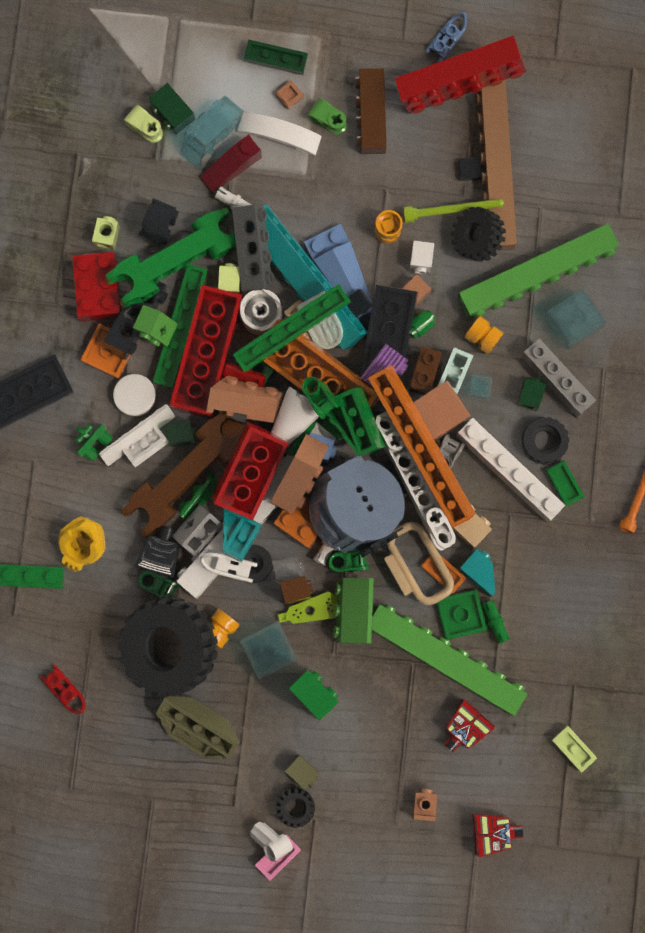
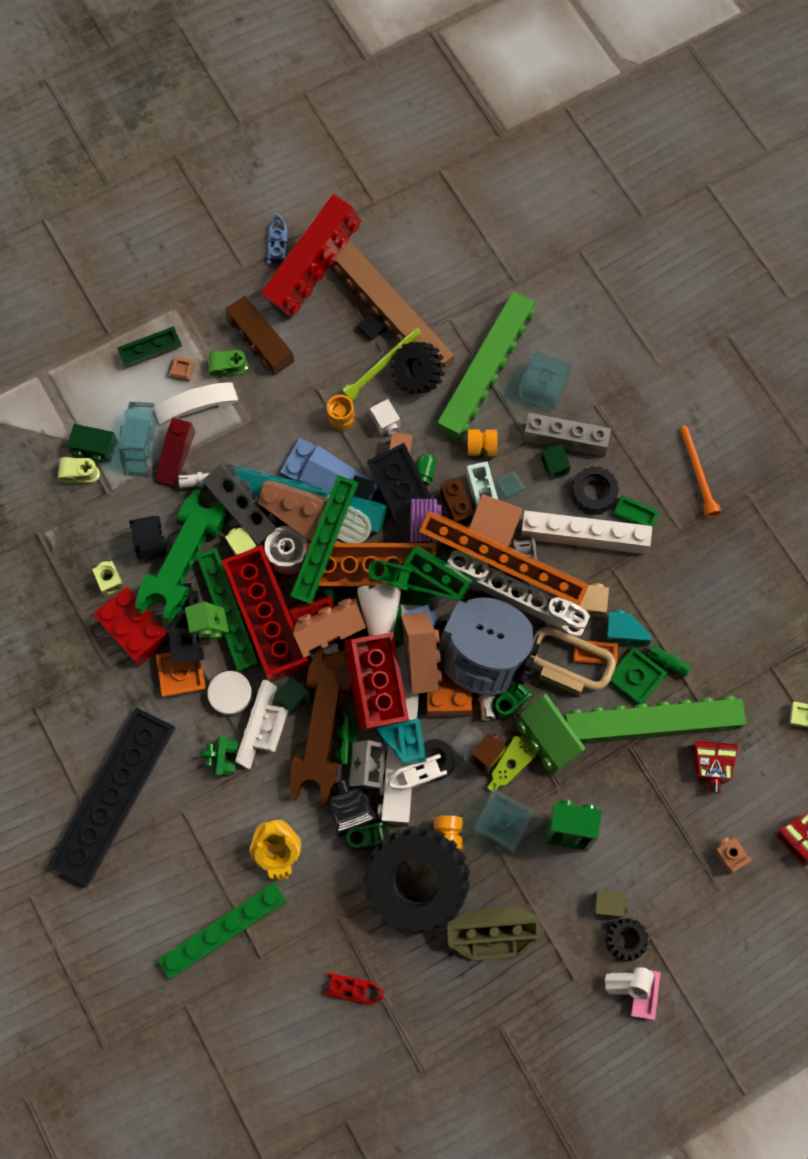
camera: 30 degrees left, 10 degrees down
none -> nougat wedge [258,480,329,542]

